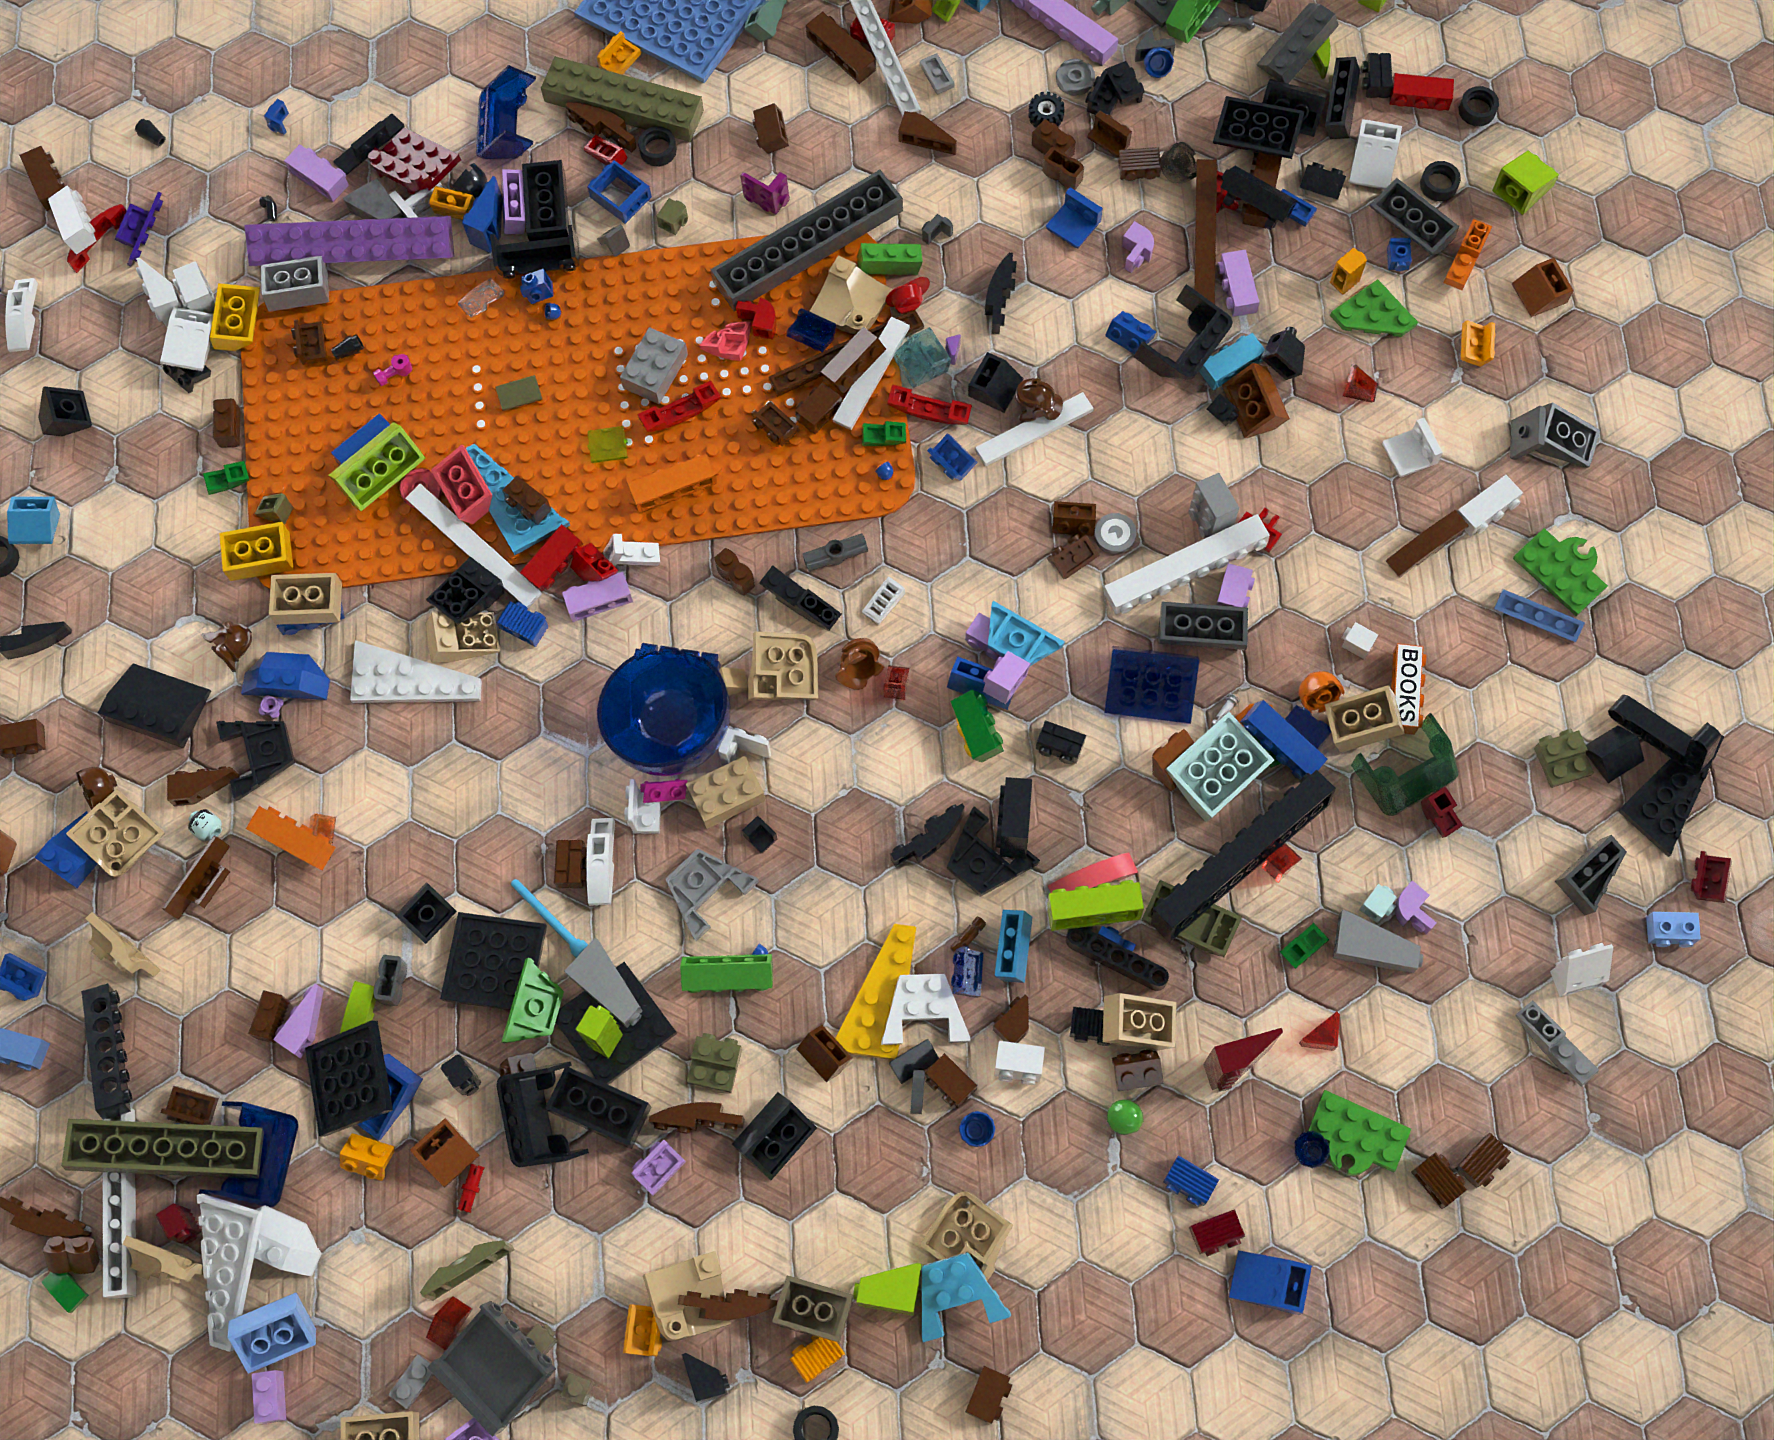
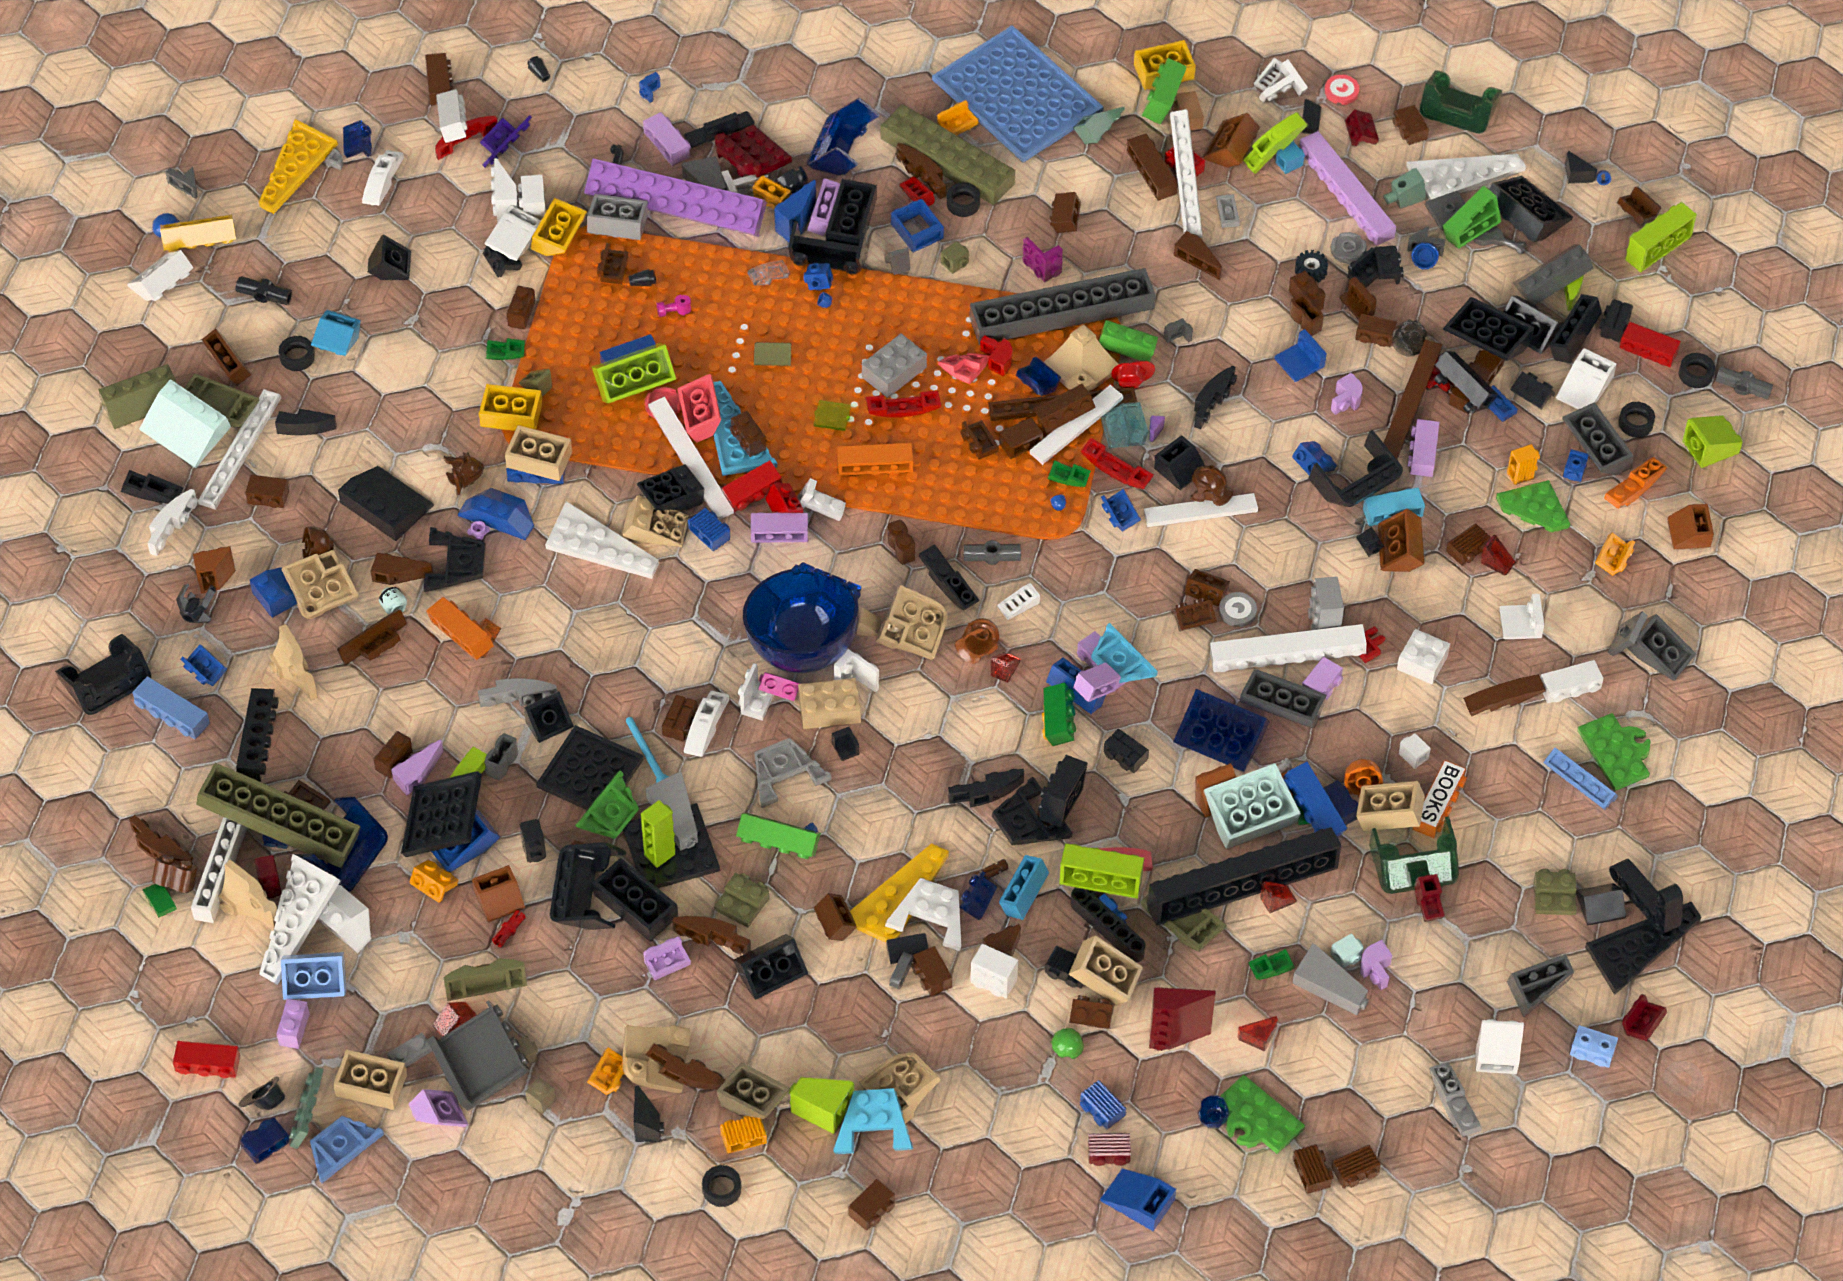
camera: 15 degrees right, 15 degrees down
blue hair [959,1111,996,1147] -> none
black torso [1261,327,1305,380] -> none
none -> light grey slope [478,678,557,707]
none -> white brick [1397,629,1450,684]
none -> reddish brown brick [1446,523,1491,566]
none -> dark grey piece [1715,366,1773,400]

